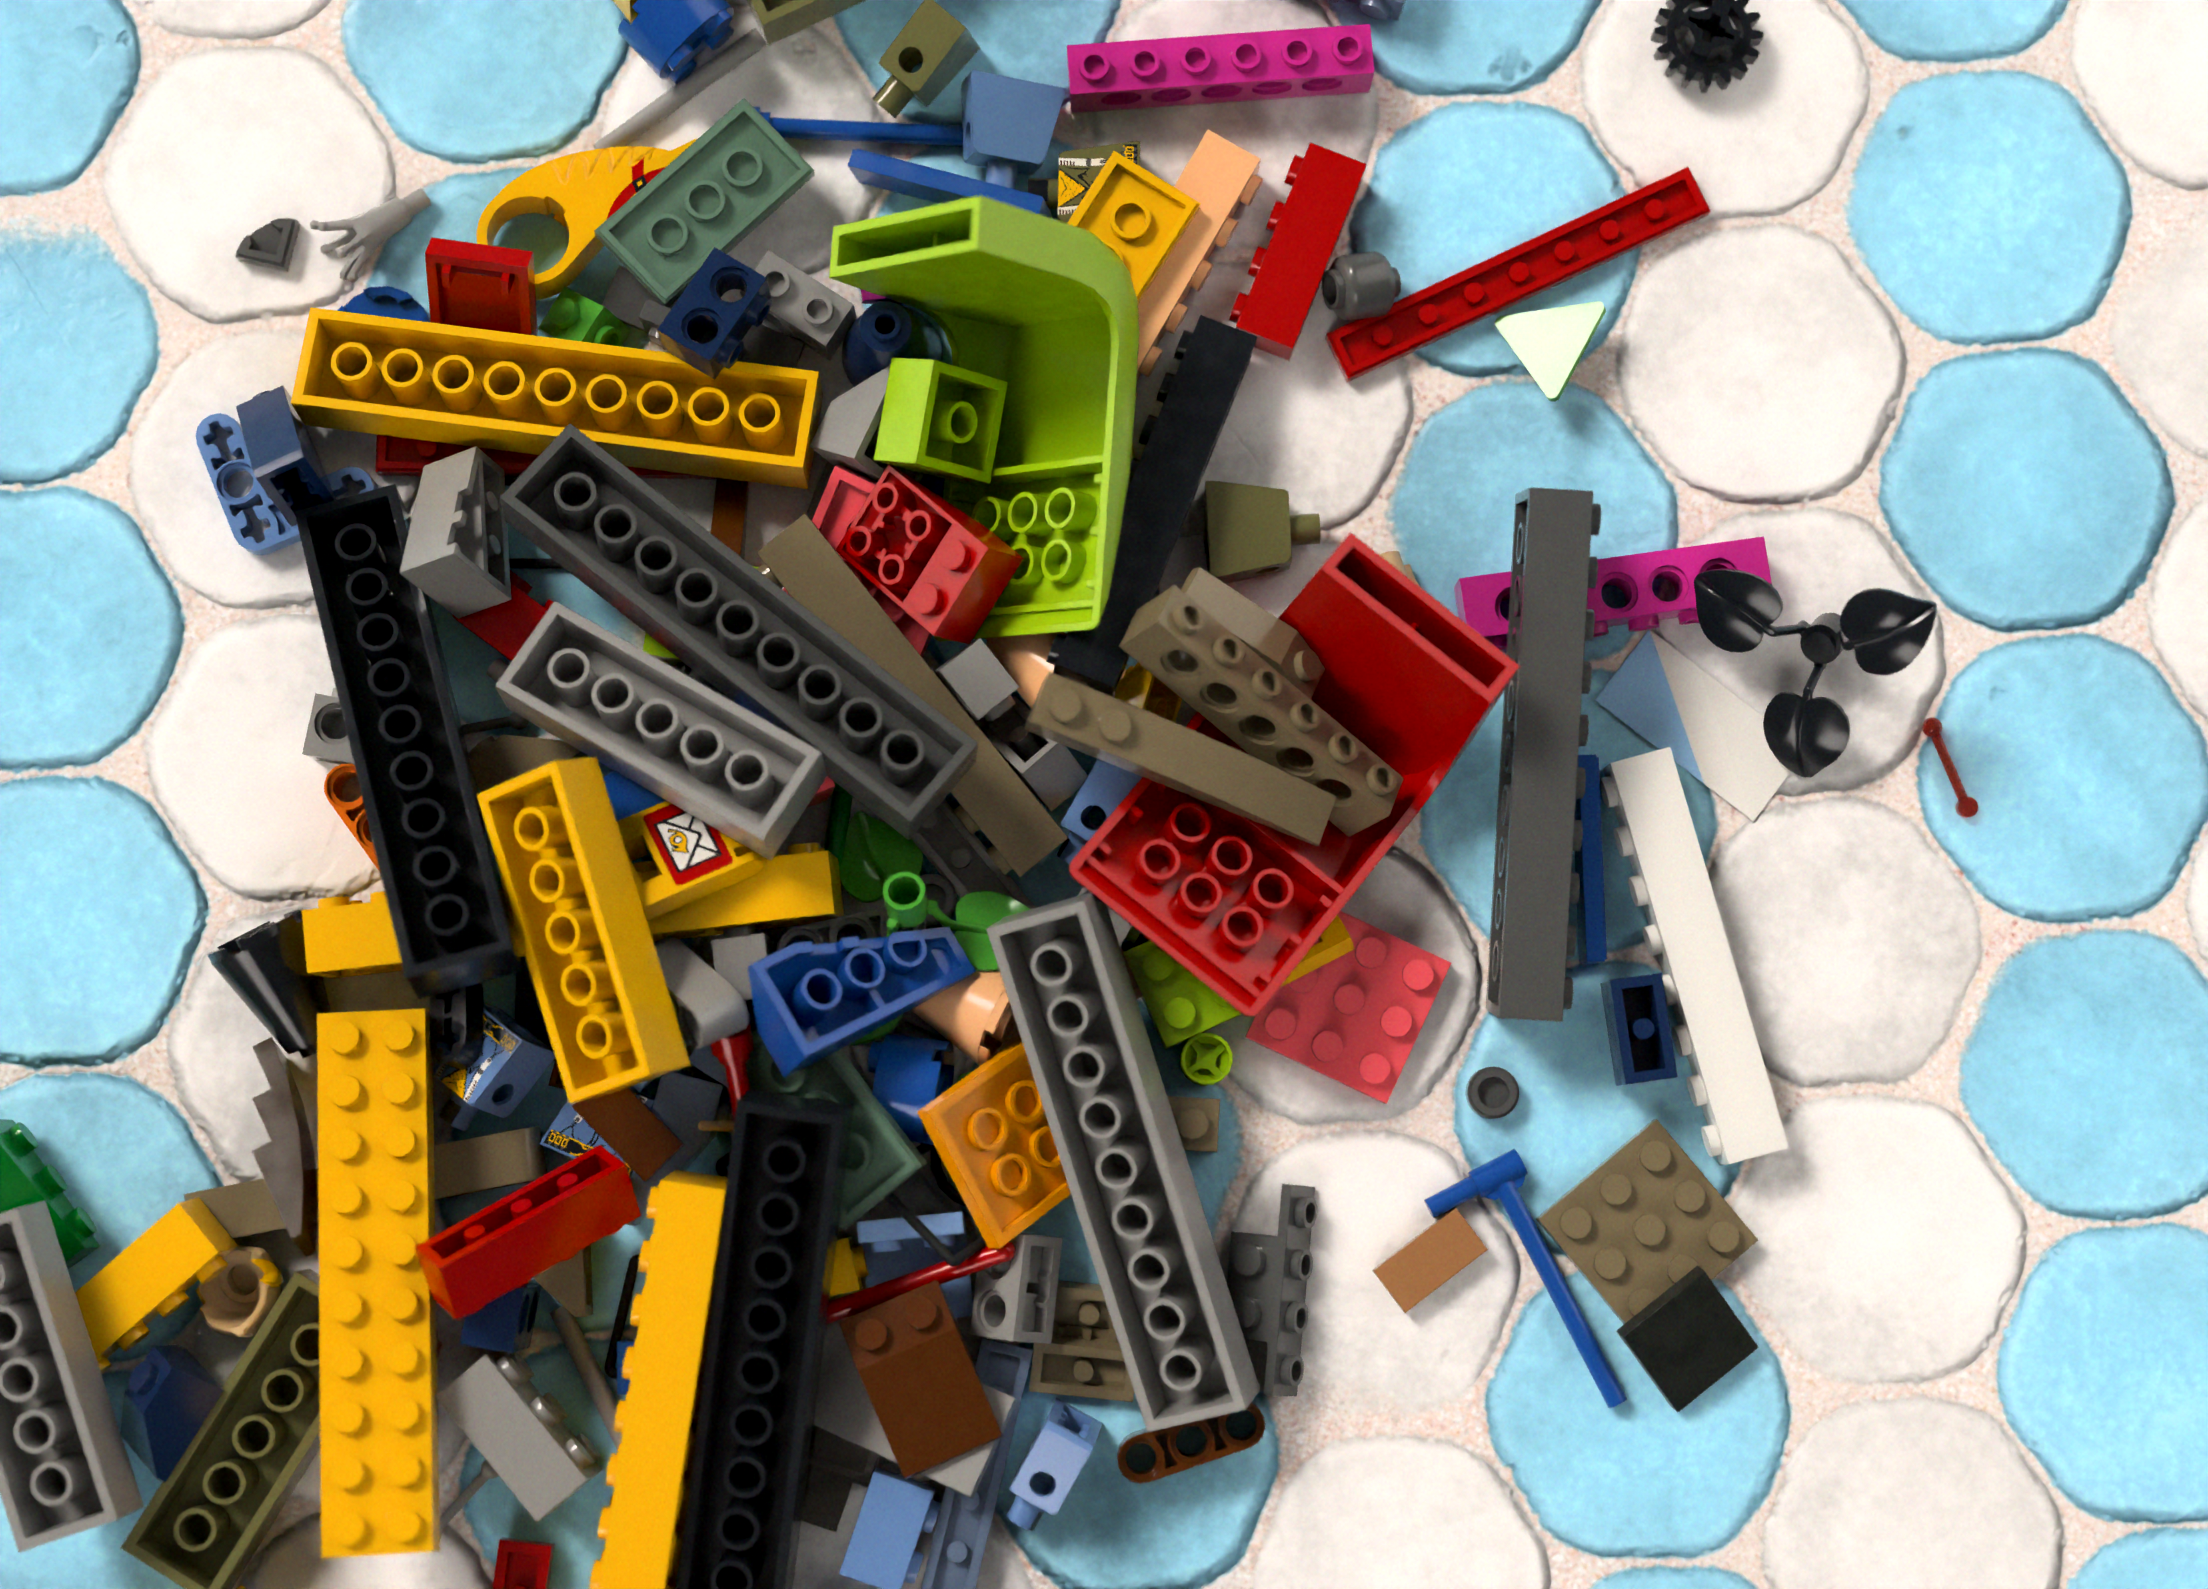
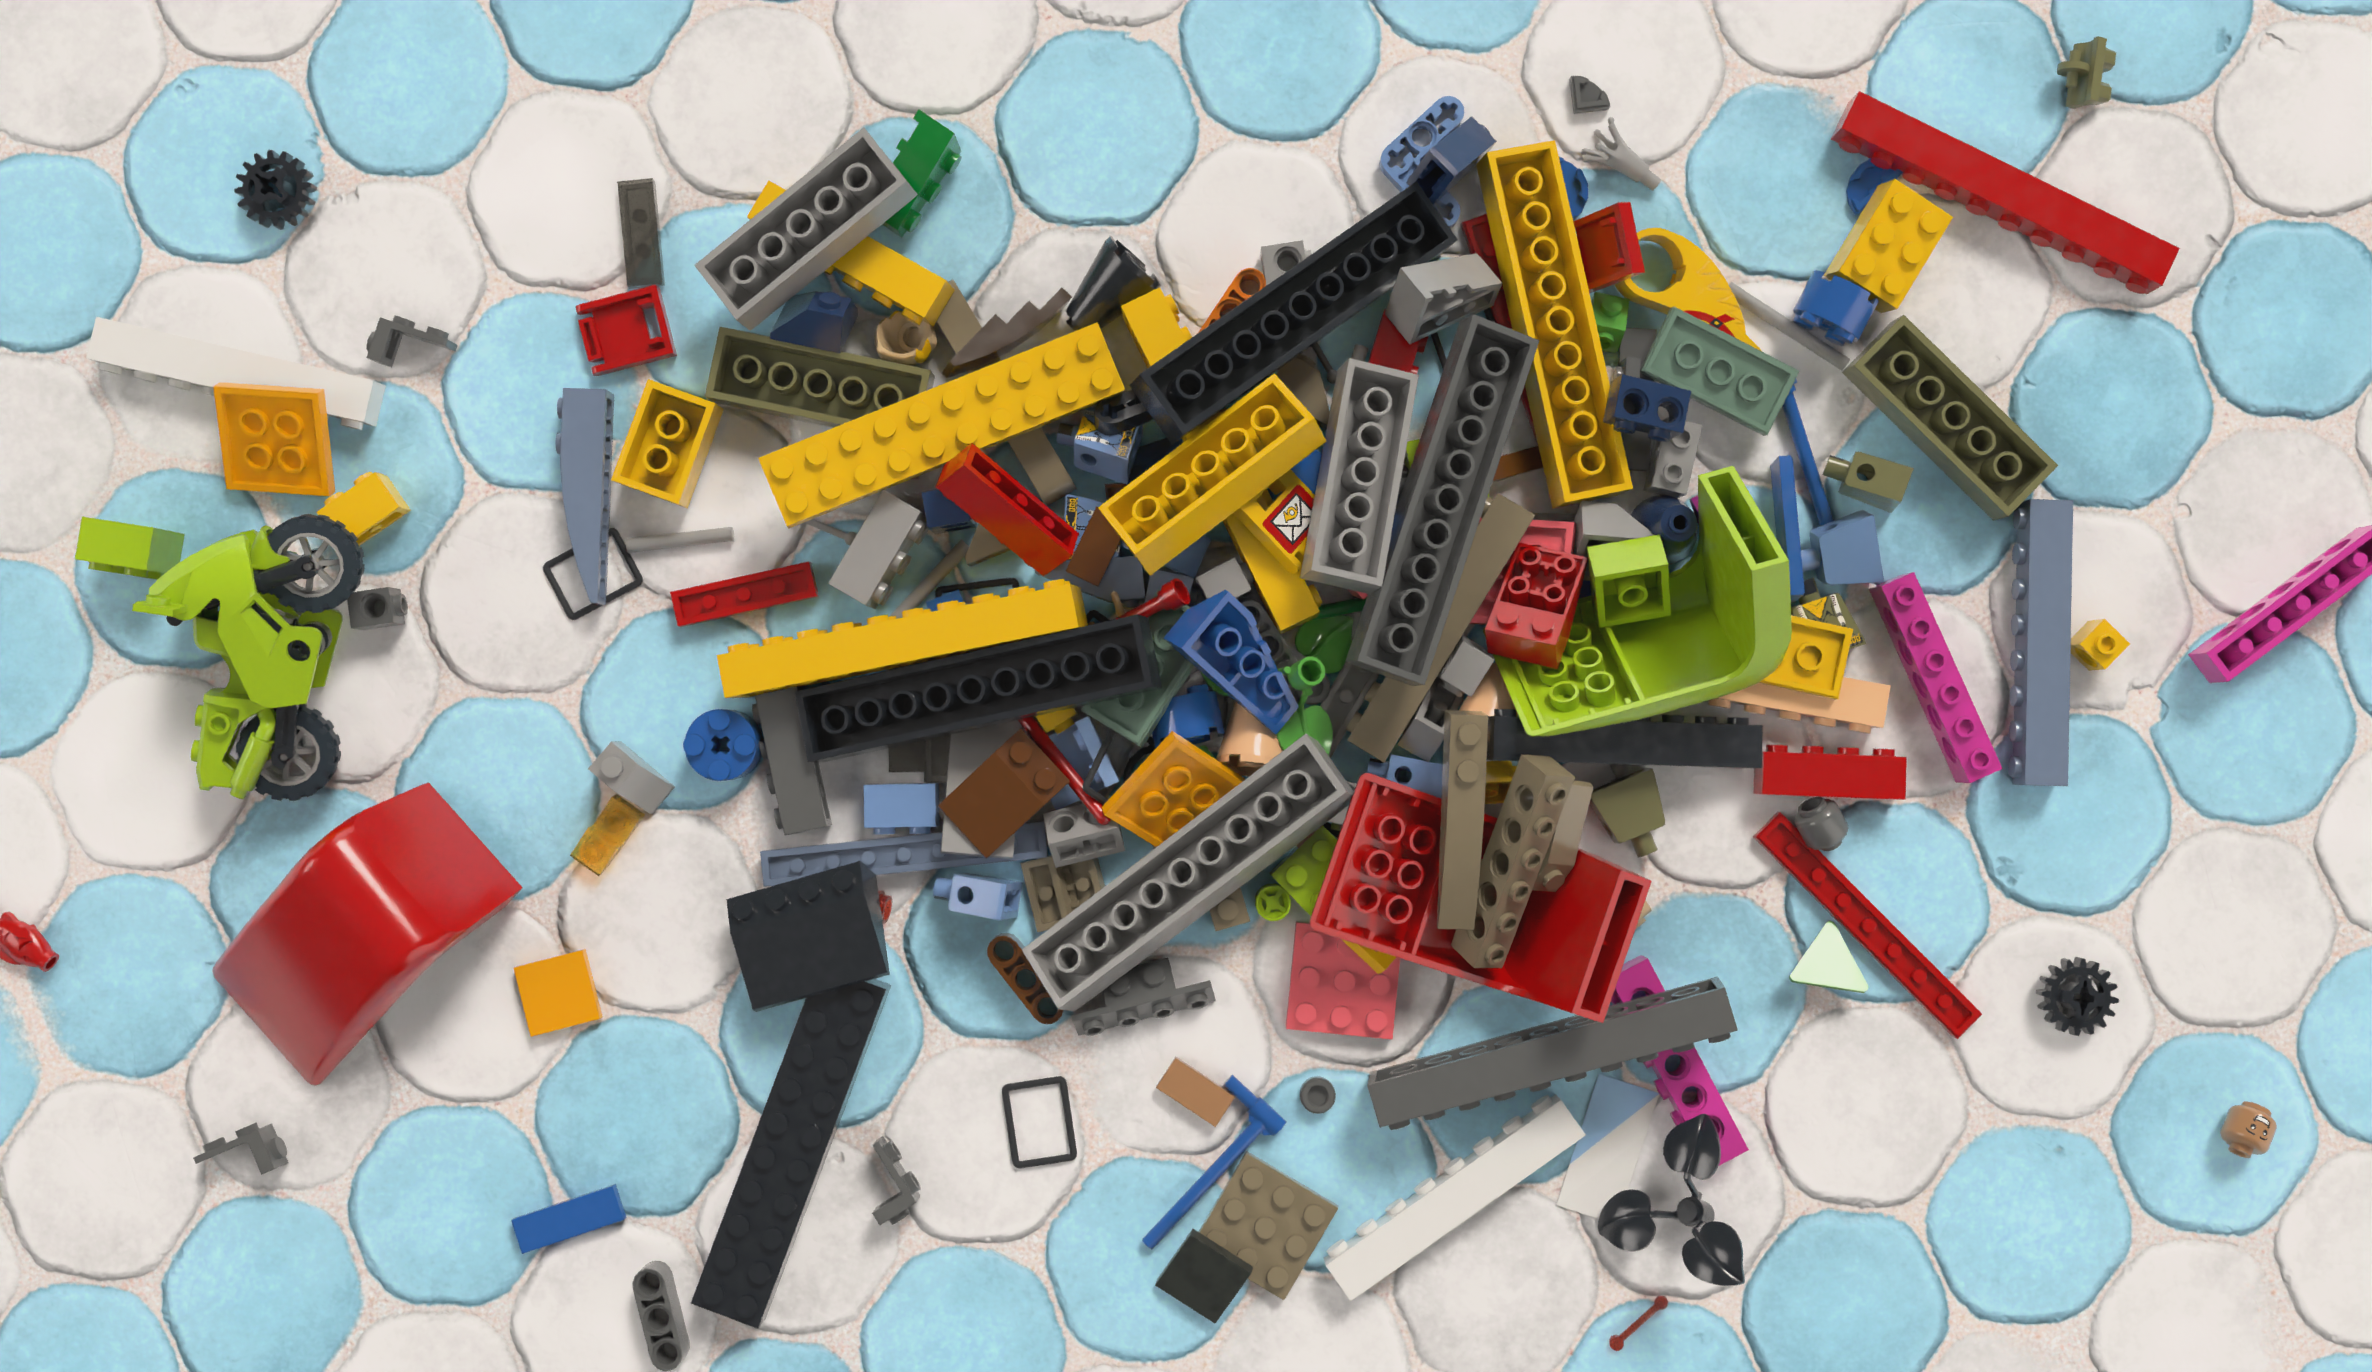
camera: 75 degrees right, 5 degrees up
light grey beam [653,936,749,1049] -> none
blue tile [1574,754,1607,965] -> none
dark blue brick [1600,973,1678,1086] -> none
none -> black piece [1002,1076,1077,1168]

